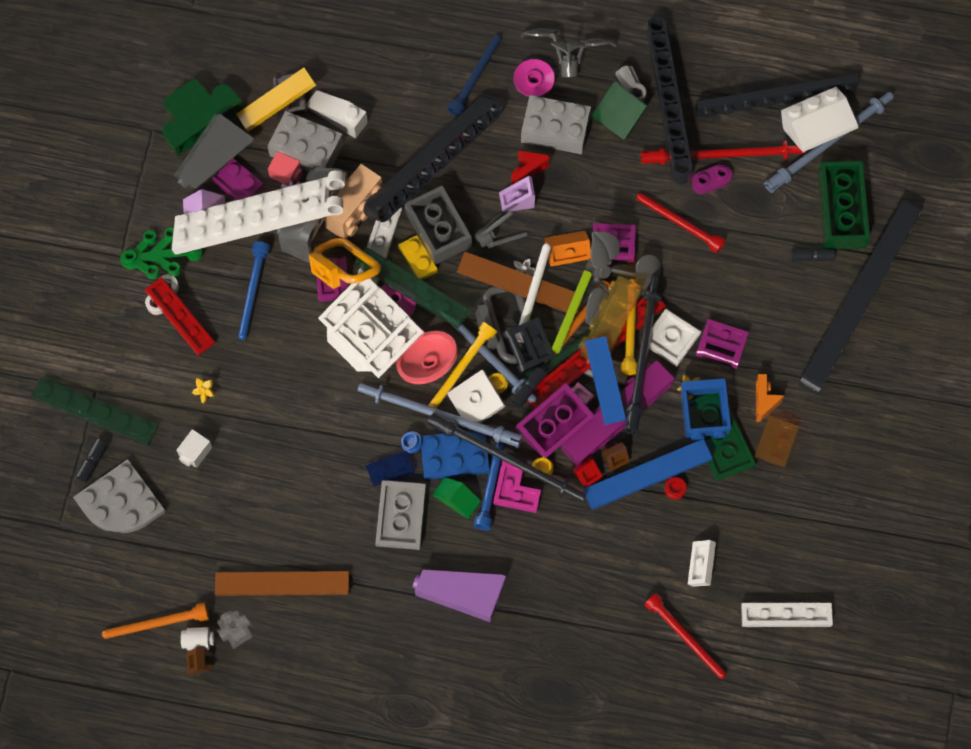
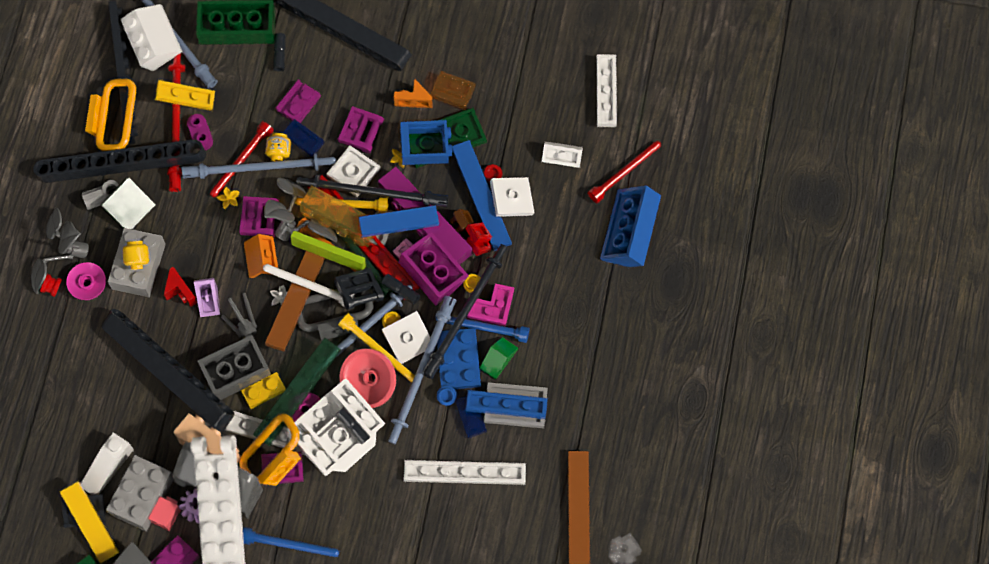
camera: 90 degrees left, 0 degrees up
medium lavender slope [413,570,506,622] -> none
dark blue piece [447,34,501,117] -> none
none -> red wheel [40,274,62,297]
none -> light orange bar [85,79,136,151]
none -> yellow head [122,241,149,270]
none -> yellow tile [155,80,215,111]
none -> sand blue bar [182,154,336,179]
none -> yellow plant [217,187,240,209]
none -> yellow head [265,133,291,162]
none -> magenta plate [276,80,321,125]
none -> clear blue plate [282,119,324,157]
none -> black piece [335,407,370,445]
none -> white tile [404,460,526,485]
none -> red tile [465,222,492,243]
none -> blue tile [466,390,548,419]
none -> white plate [490,177,534,217]
none -> blue slope [600,186,661,267]

